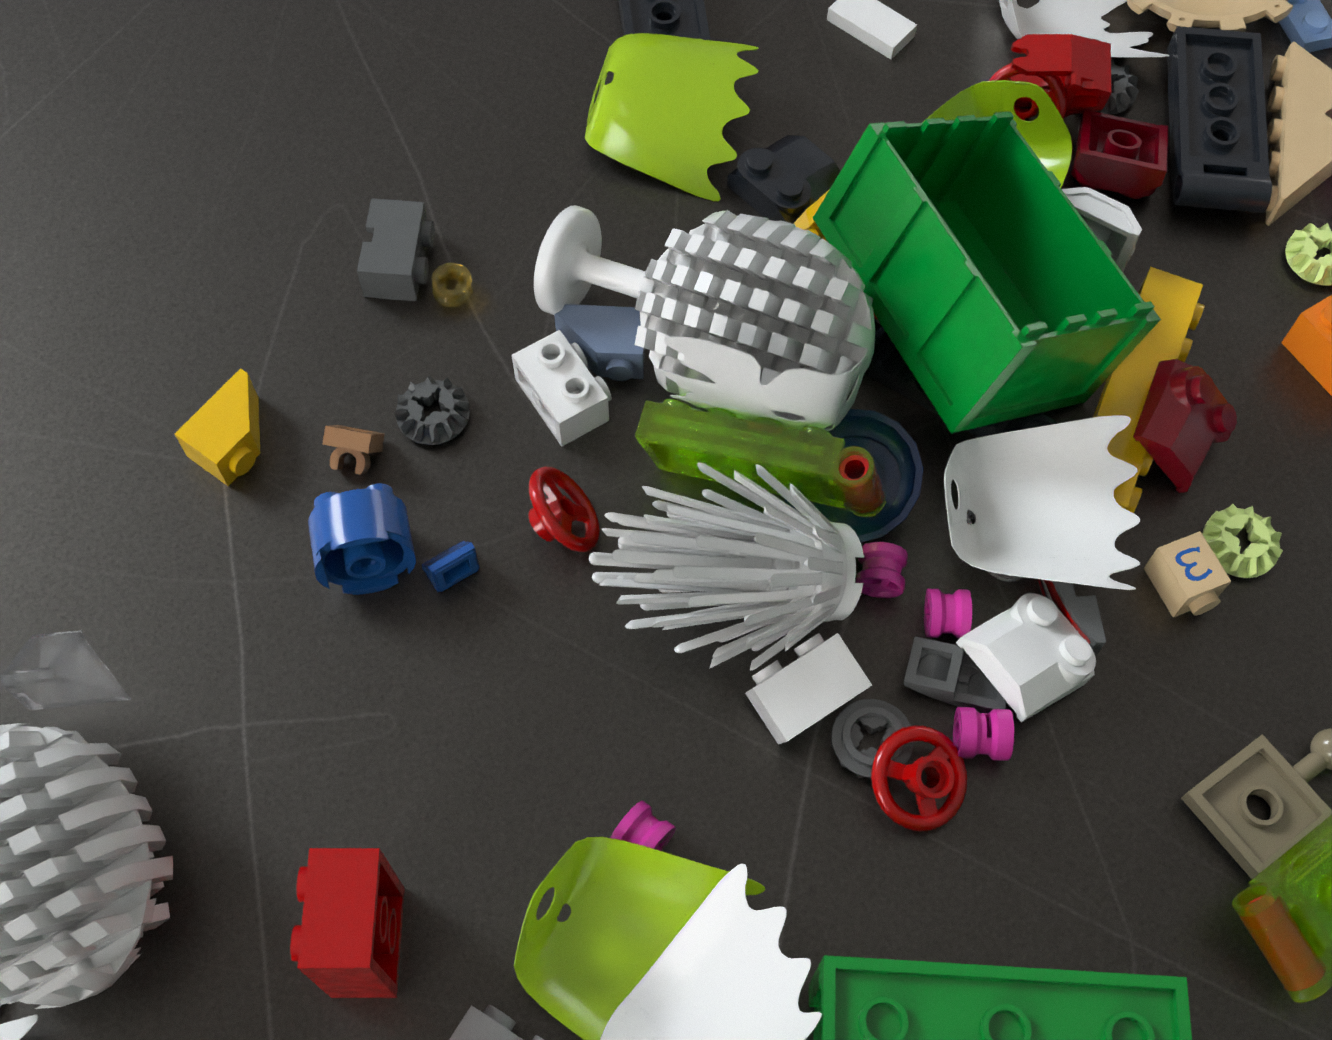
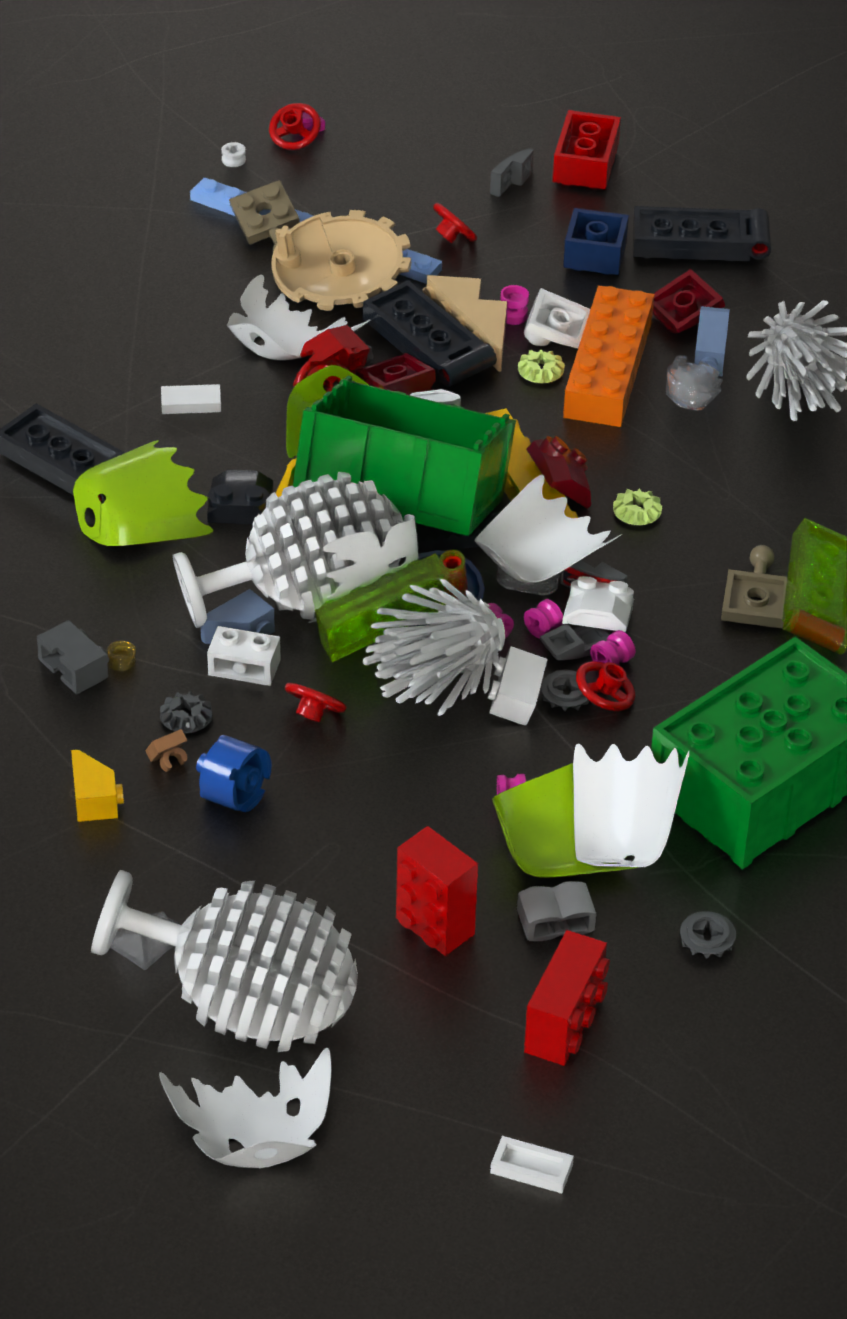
camera: 45 degrees left, 20 degrees down
blue slope [422,541,480,592] -> none
tan brick [1144,531,1231,618] -> none

